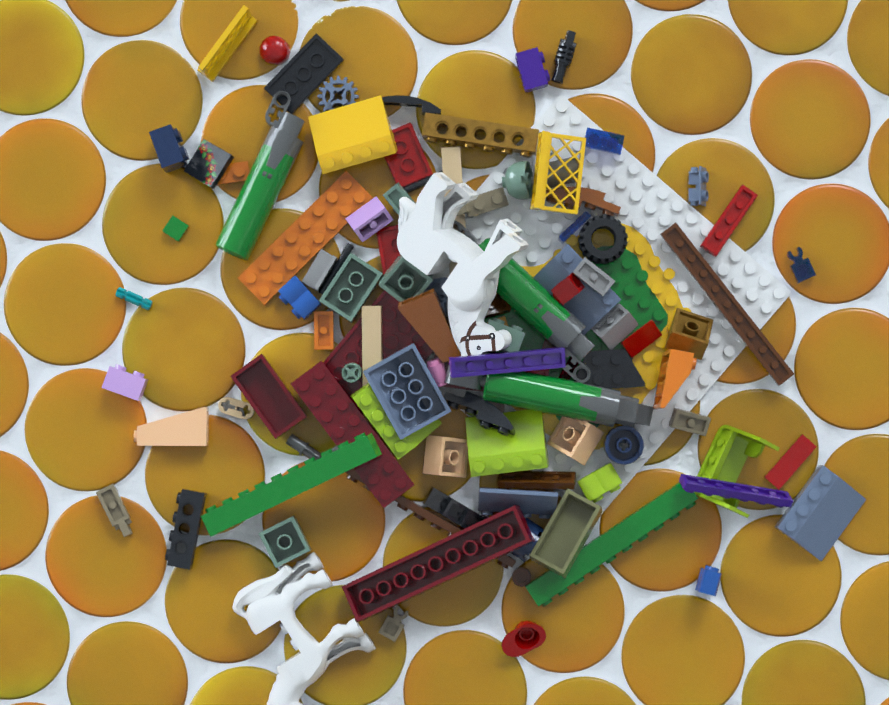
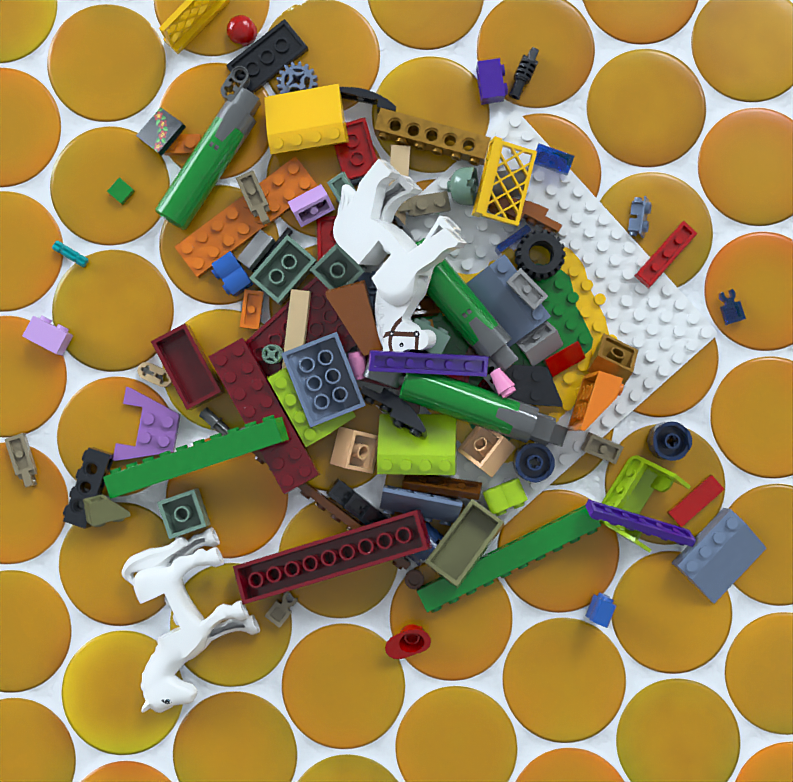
camera: 10 degrees right, 0 degrees up
light nougat slope [134,407,209,446] -> none
dark blue brick [149,124,189,173] -> none
red brick [551,273,585,305] -> none
reddish brown plate [660,223,794,386] -> none
none -> olive slope [83,494,131,527]
none -> medium lavender wing [113,387,181,461]
none -> dark tan hinge [236,170,270,225]
none -> bright pink cone [490,368,516,398]
none -> dark blue brick [647,422,692,461]

